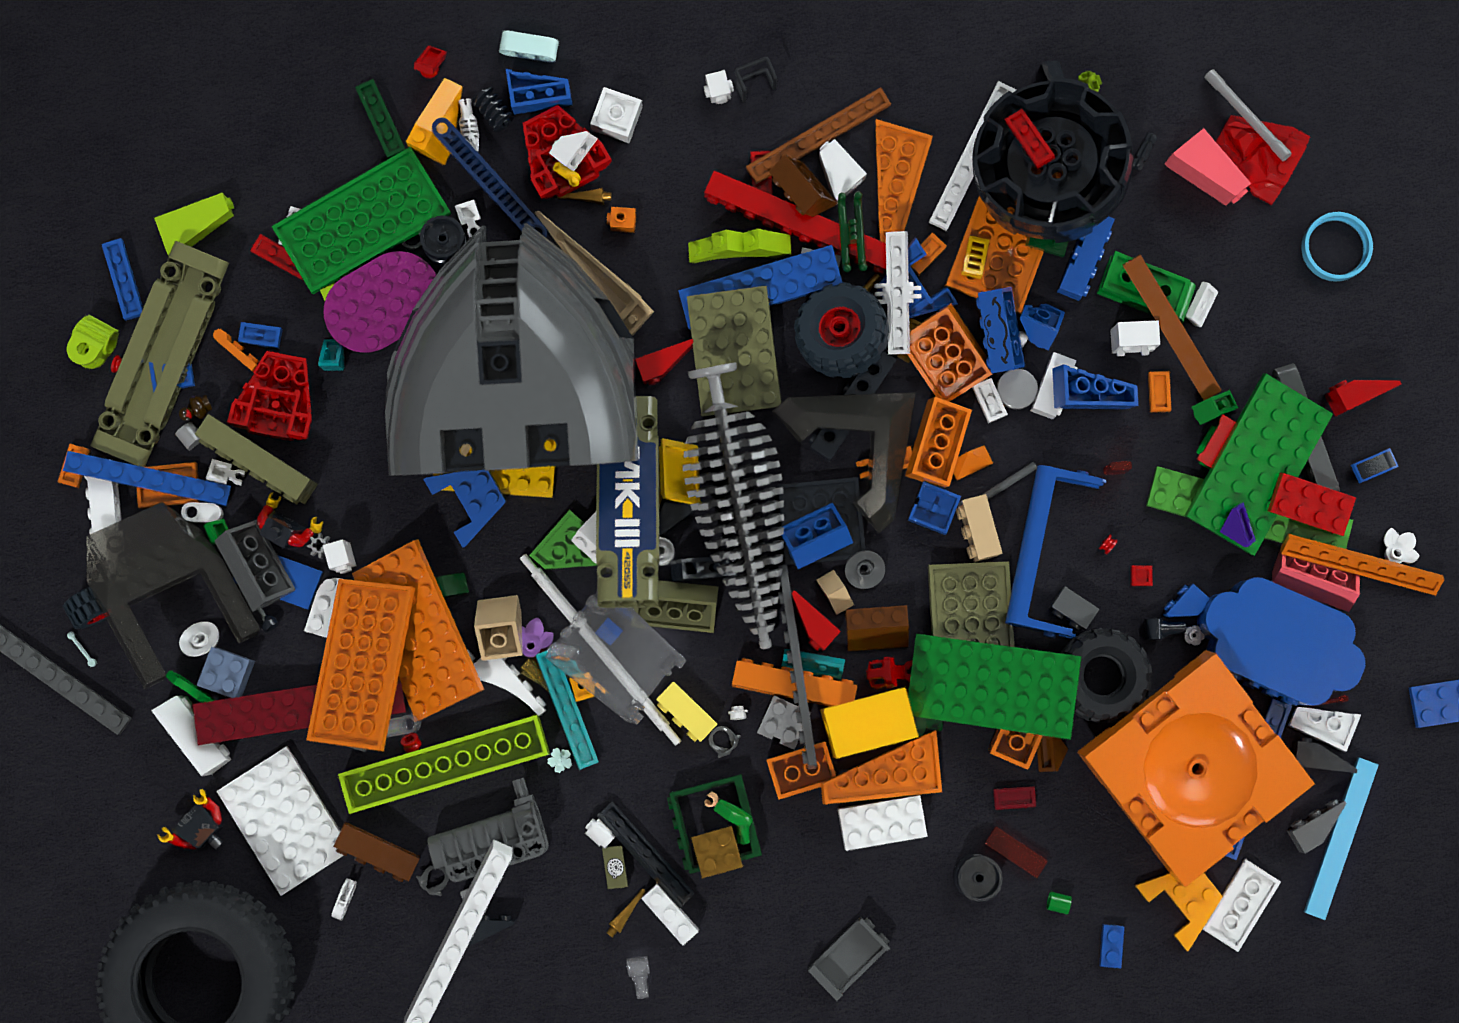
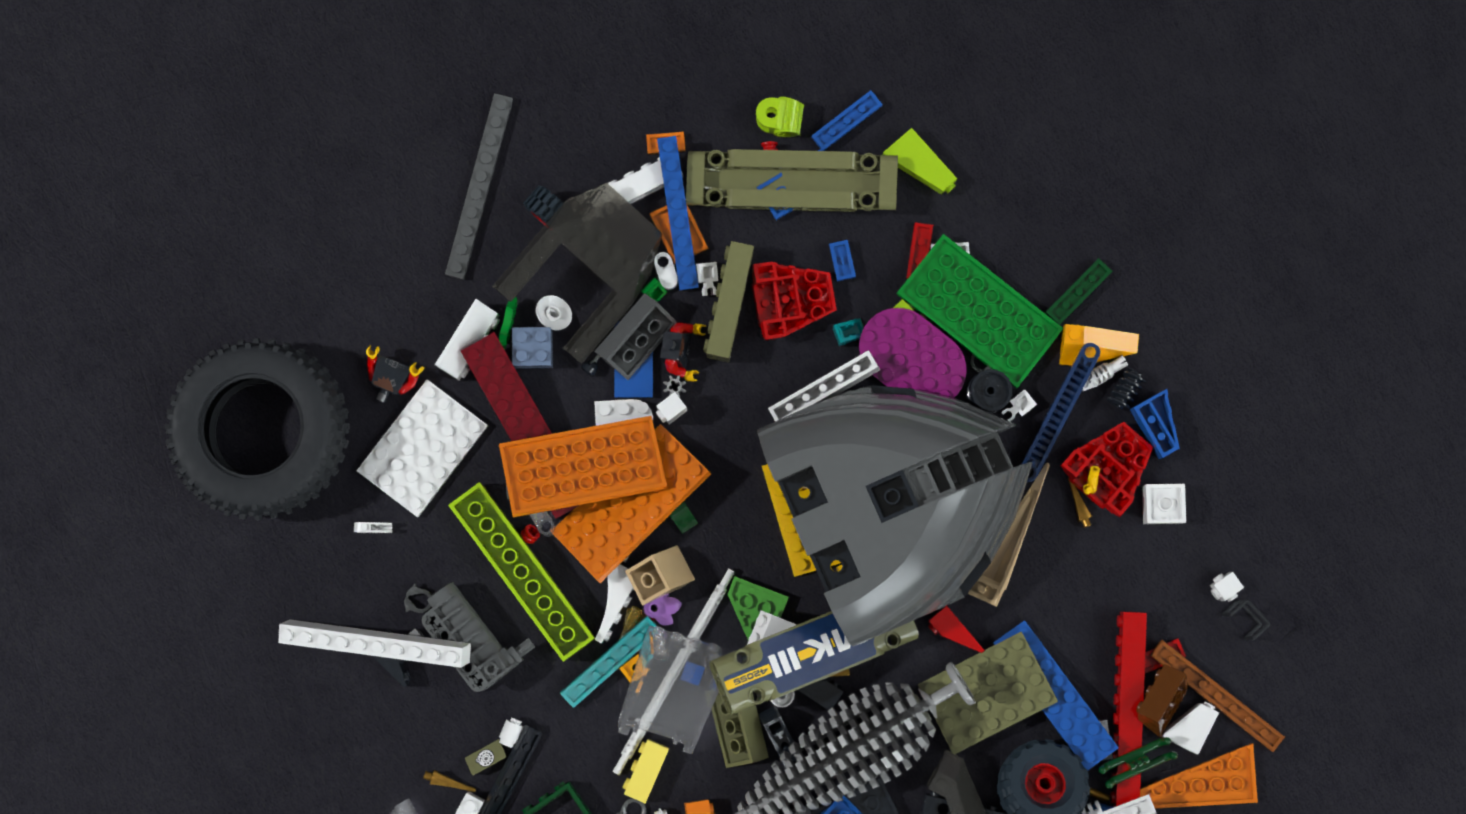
camera: 70 degrees right, 0 degrees up
light aqua hinge [67,631,97,667] -> none
light grey brick [175,422,200,451] -> none
dark brown animal [179,395,212,421] -> none
orange hinge [213,329,259,372] -> none
reddish brown brick [333,822,420,882] -> none
red tile [414,46,446,78] -> none
blue wing [424,470,506,548] -> none
light aqua beam [499,31,559,62] -> none
light aqua plant [547,748,572,773] -> none
white slope [549,131,597,171] -> none
orange brick [607,207,636,233] -> none
yellow piece [659,438,700,504] -> none
lime arch [688,229,791,263] -> none
none -> white brick [768,350,881,421]

